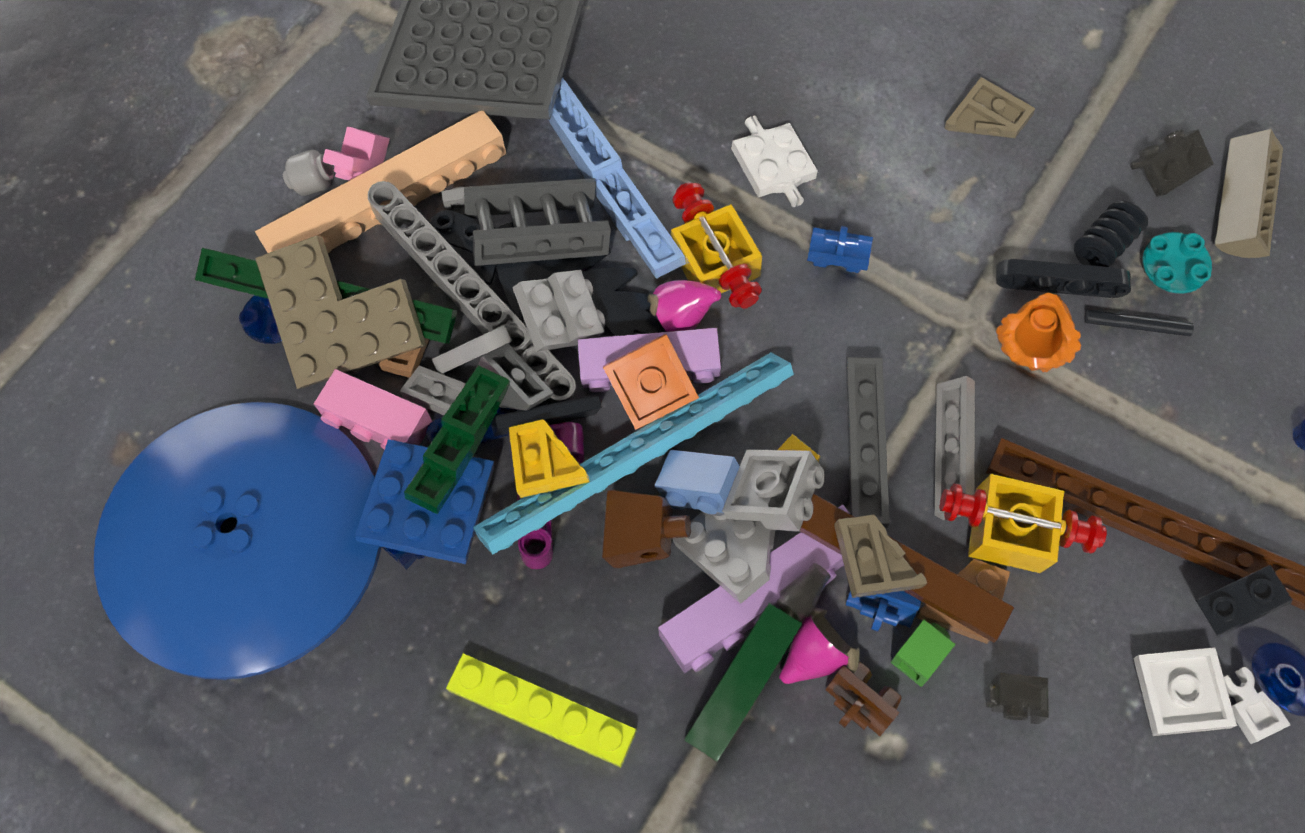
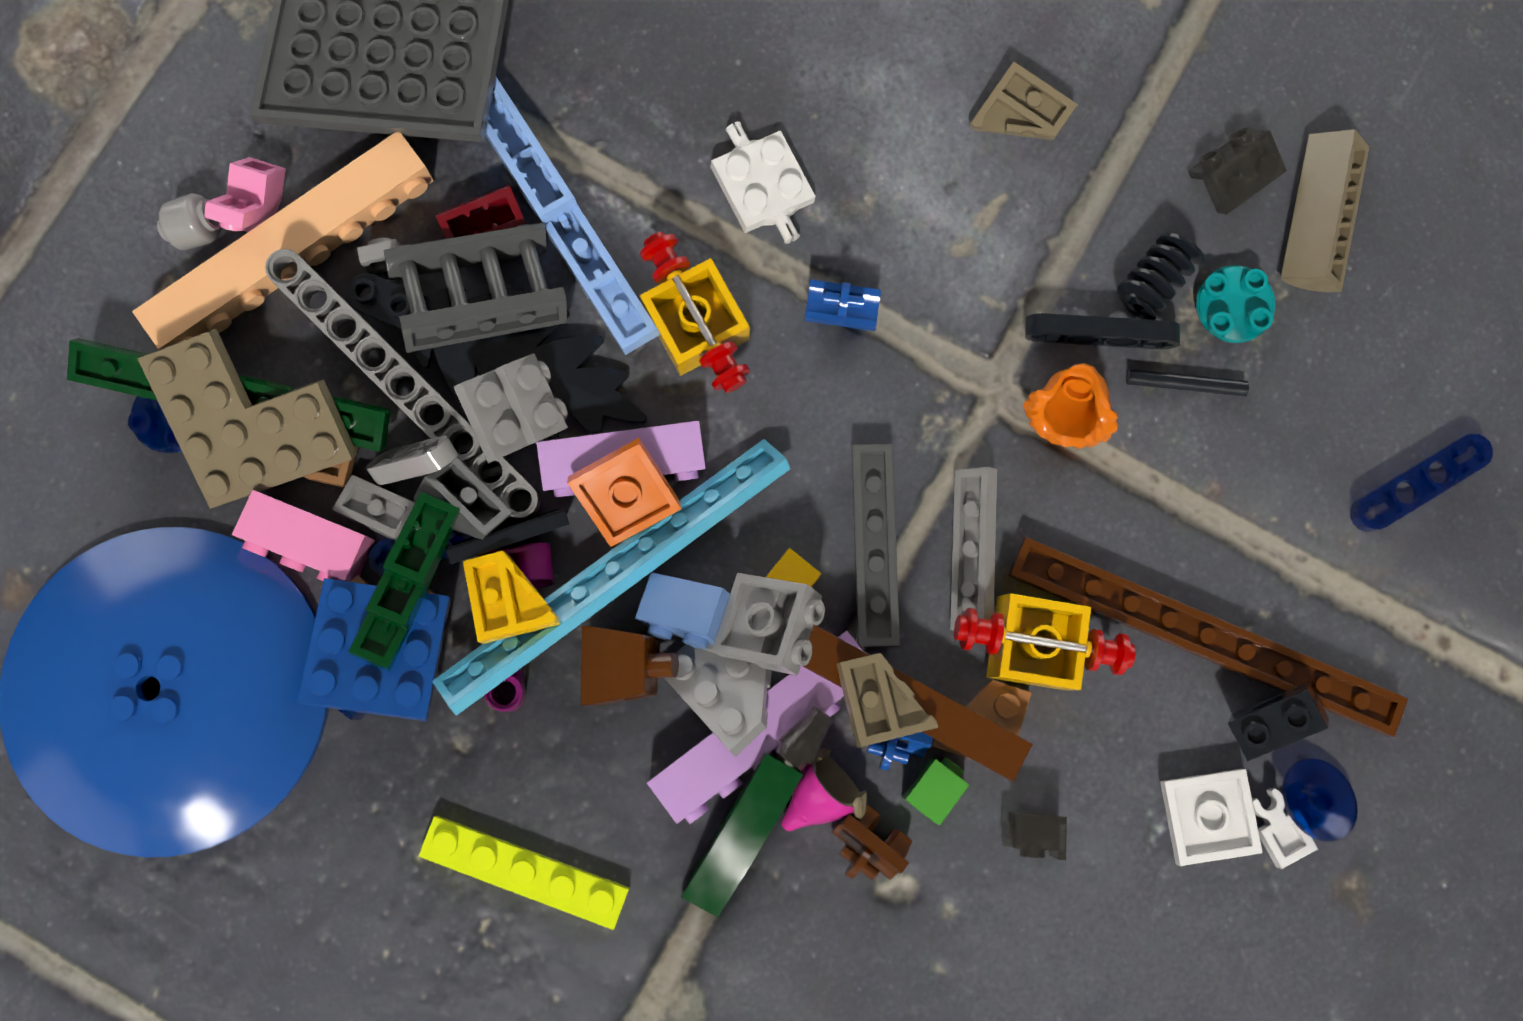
camera: 10 degrees left, 15 degrees up
dark pink hat [648,280,721,332] -> none
none -> dark red brick [436,183,526,239]

